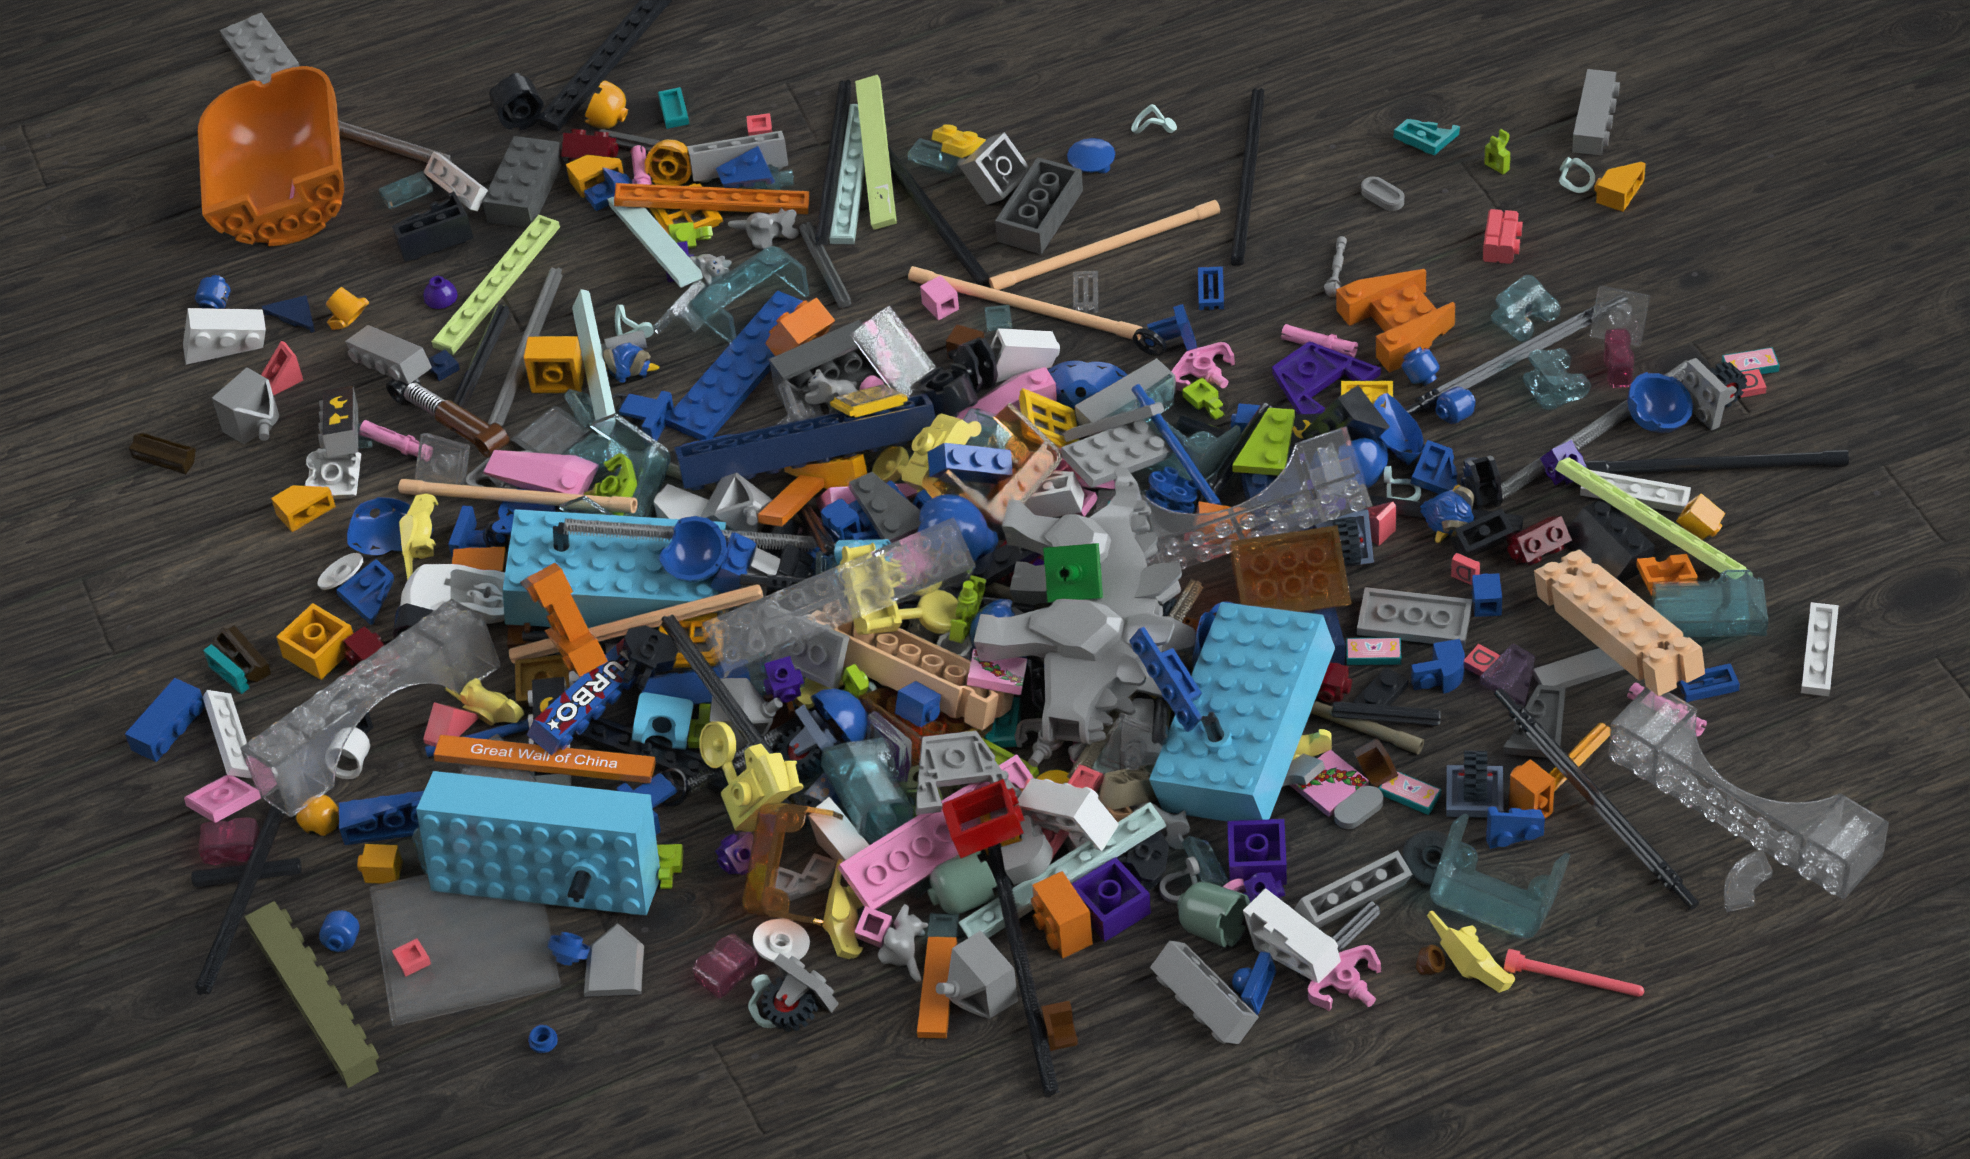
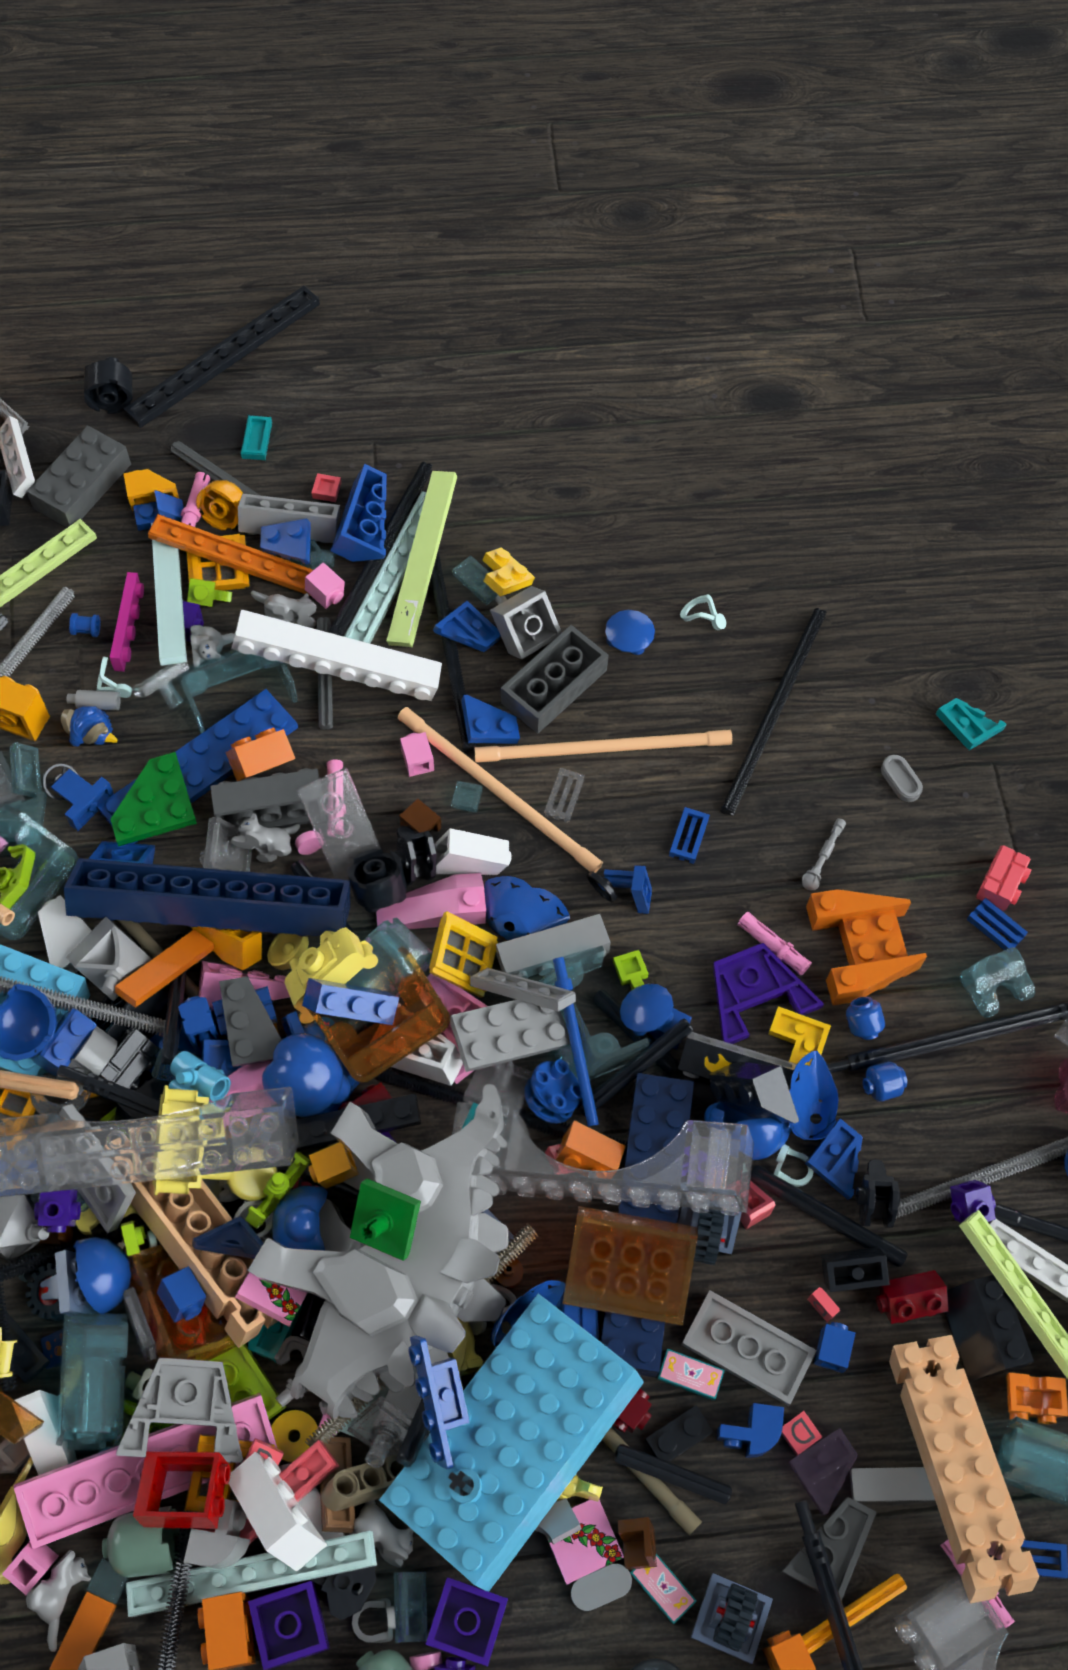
camera: 10 degrees right, 15 degrees up
dark red brick [561,129,618,162] -> none
light aqua tile [572,289,617,438] -> none
light orange cylinder [585,80,628,129] -> none
piece [830,384,908,418] -> none
bright pink piece [1171,342,1235,391] -> none
lime wing [1232,408,1295,476] -> none
blue hair [1420,485,1474,543] -> none
lime plate [1485,129,1510,175] -> none
clear light blue piece [1523,348,1591,410] -> none
none -> blue bush [69,613,101,637]
none -> dark pink plate [110,572,144,672]
none -> green plate [110,752,197,846]
none -> dark blue tile [192,1216,264,1259]
none -> white brick [231,610,442,701]
none -> bright pink brick [305,562,345,609]
none -> light orange brick [308,1142,359,1189]
none -> blue wedge [330,464,387,562]
none -> blue wing [433,601,501,652]
none -> blue wing [461,695,520,744]
none -> blue dish [620,984,674,1036]
none -> blue tile [967,898,1028,954]

